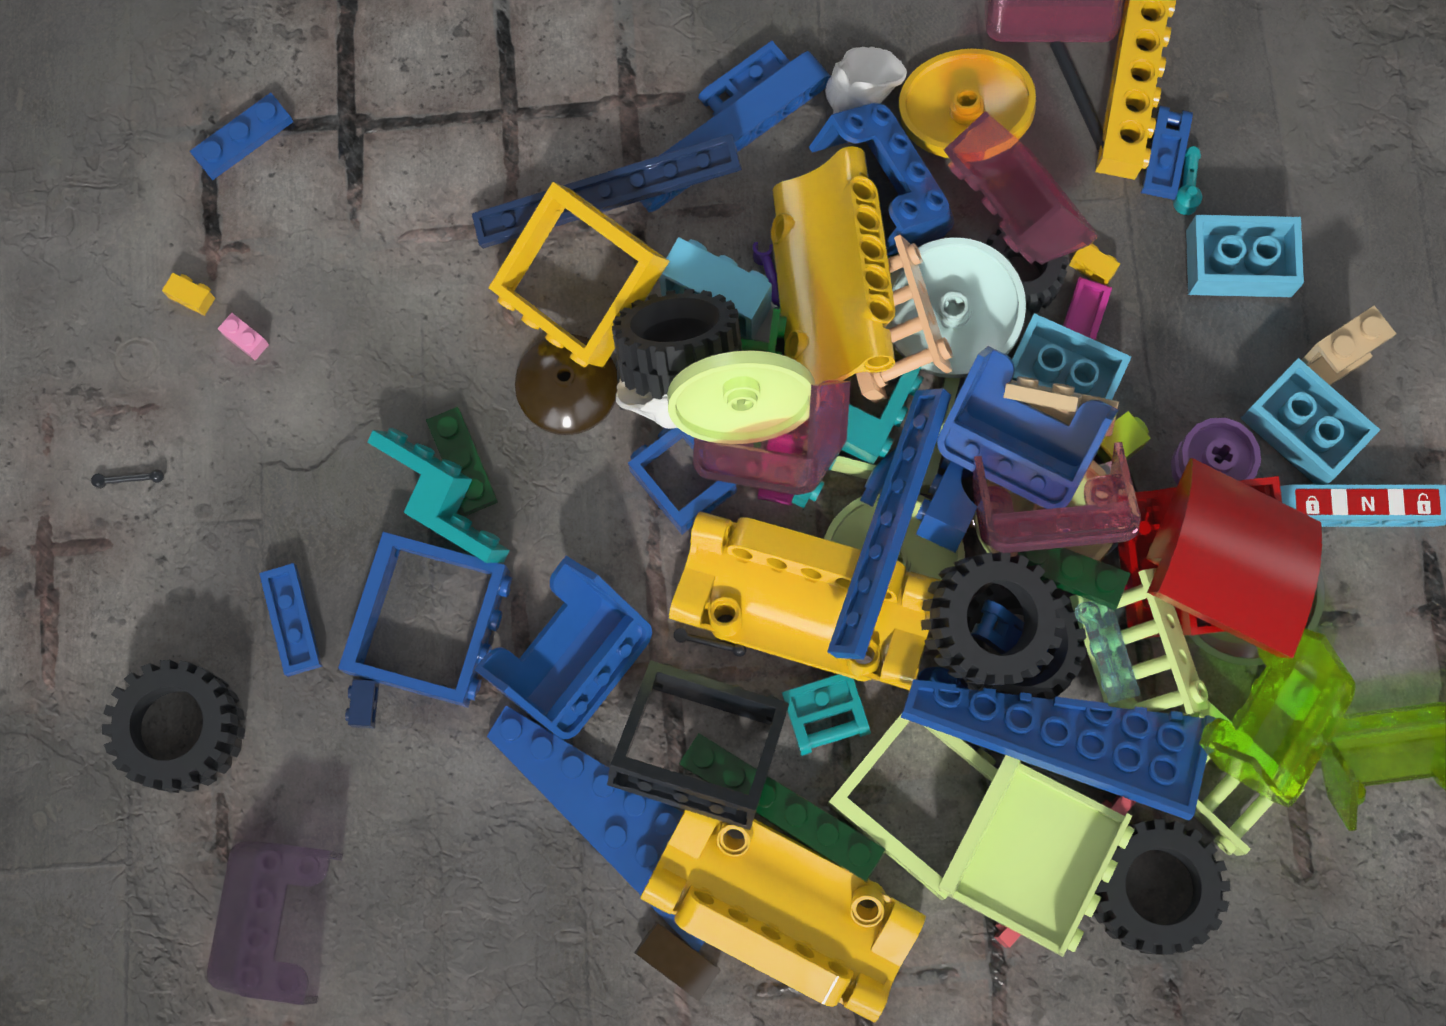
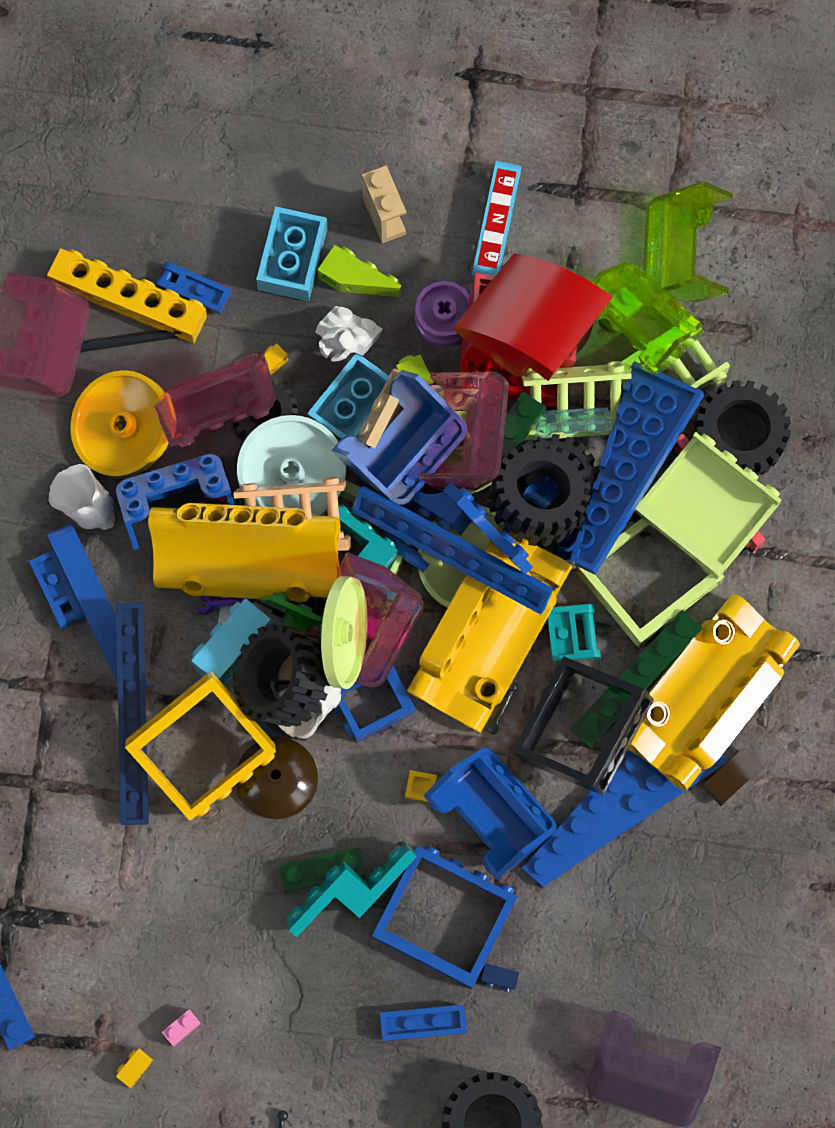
camera: 85 degrees left, 0 degrees up
dark pink tile [1063,277,1112,340] -> none
teal piece [1173,146,1202,215] -> none
medium azure brick [1241,358,1380,485] -> none
none -> white plate [315,306,383,361]
none -> lime slope [317,245,401,297]
none -> yellow tile [405,770,437,803]
none -> blue plate [443,483,533,574]

